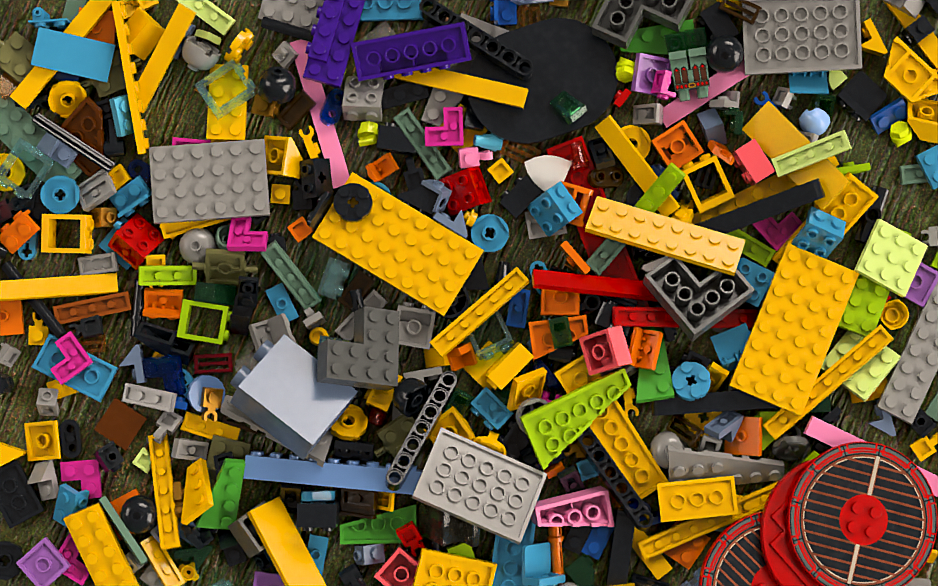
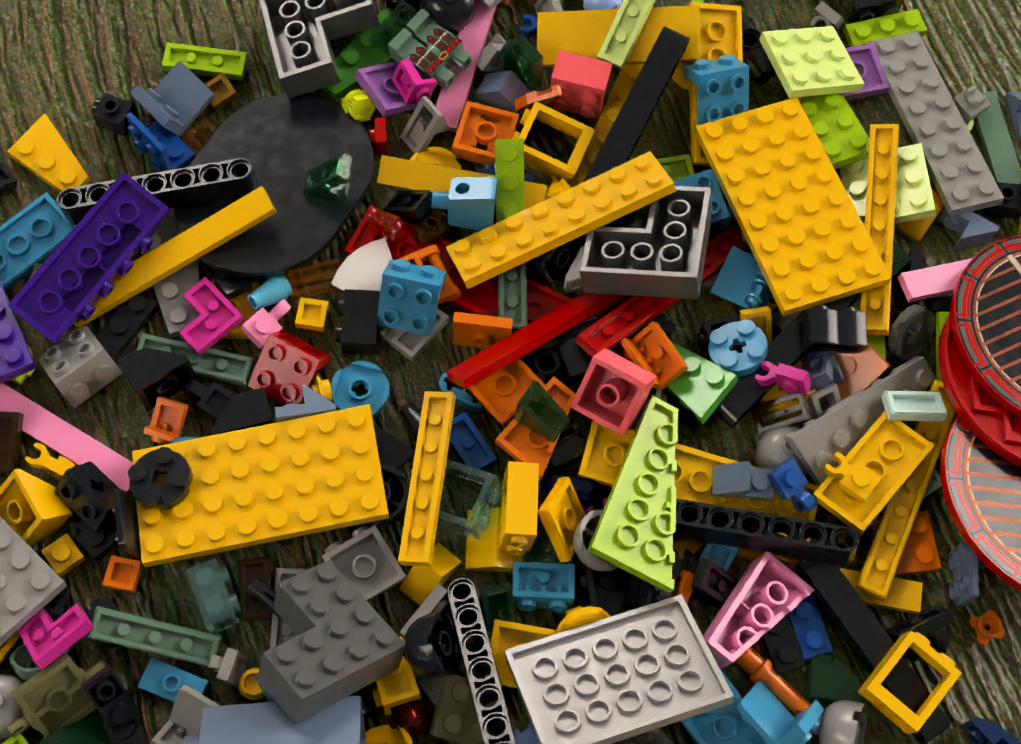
camera: 55 degrees left, 20 degrees down
clear blue plate [319,89,344,126] -> none
neon yellow piece [357,121,379,147] -> none
sand blue bracket [421,179,452,213] -> none
orange panel [447,342,478,371] -> none
yellow plate [622,387,639,417] -> none
dark pink plate [751,211,802,251] -> none
yellow hat [880,299,909,330] -> none
none -> dark azure torso [431,177,497,231]
none -> sand blue slope [712,461,774,501]
none -> dark pink plate [755,361,812,395]
none -> blue plate [767,458,818,513]
none -> black brick [802,305,867,354]
none -> yellow plate [823,452,882,504]
none -> light aqua tile [881,391,948,421]

